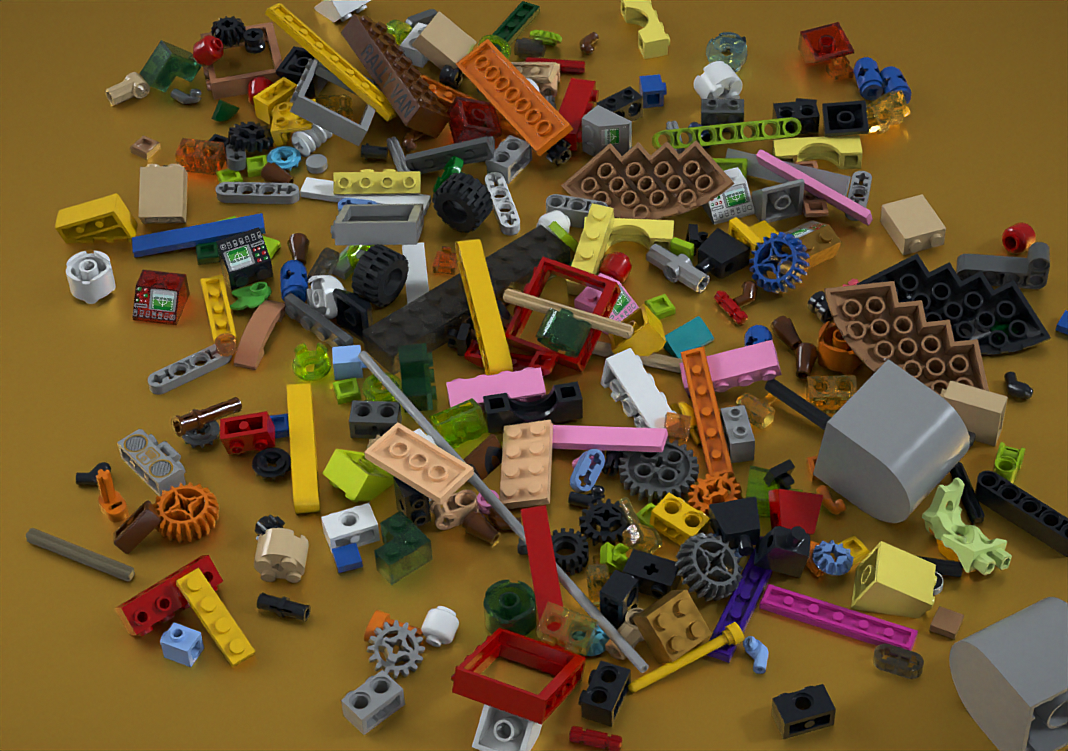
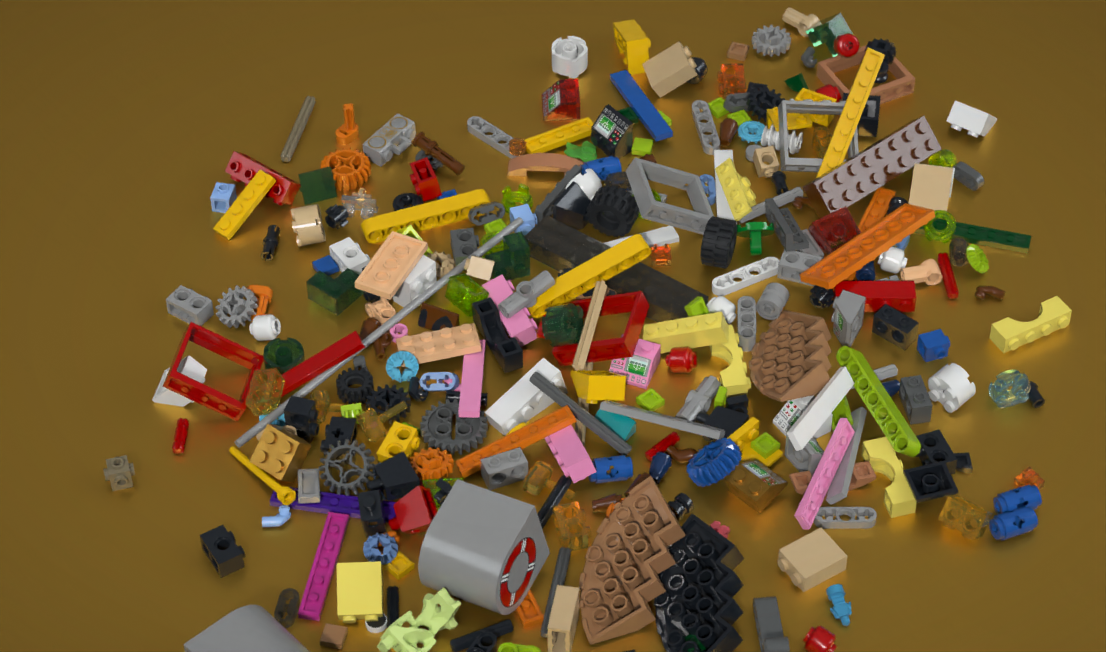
camera: 75 degrees right, 0 degrees up
black arm [76,462,111,485] -> none
reddish brown slope [113,500,161,554] -> none
tan tile [511,62,559,83] -> none
black brick [578,661,631,727] -> none
clear orange tile [664,412,691,442] -> none
clear red slope [798,22,854,63] -> none
none -> clear green piece [298,166,337,205]
none -> light grey tile [298,469,320,504]
none -> clear hips [341,188,378,219]
none -> medium azure gear [386,351,419,383]
none -> tan brick [464,255,495,281]
none -> dark grey beam [468,202,505,225]
none -> light grey piece [498,270,555,319]
none -> dark grey axle [529,372,632,456]
none -> light grey tile [600,400,725,440]
none -> dark blue cone [649,452,672,485]
none -> lime tile [750,432,781,459]
none -> light grey gear [752,25,791,57]
none -> tan brick [752,146,780,178]
none -> light grey wheel [756,282,790,320]
none -> white tile [787,366,855,451]
none -> dark azure piece [826,584,852,626]

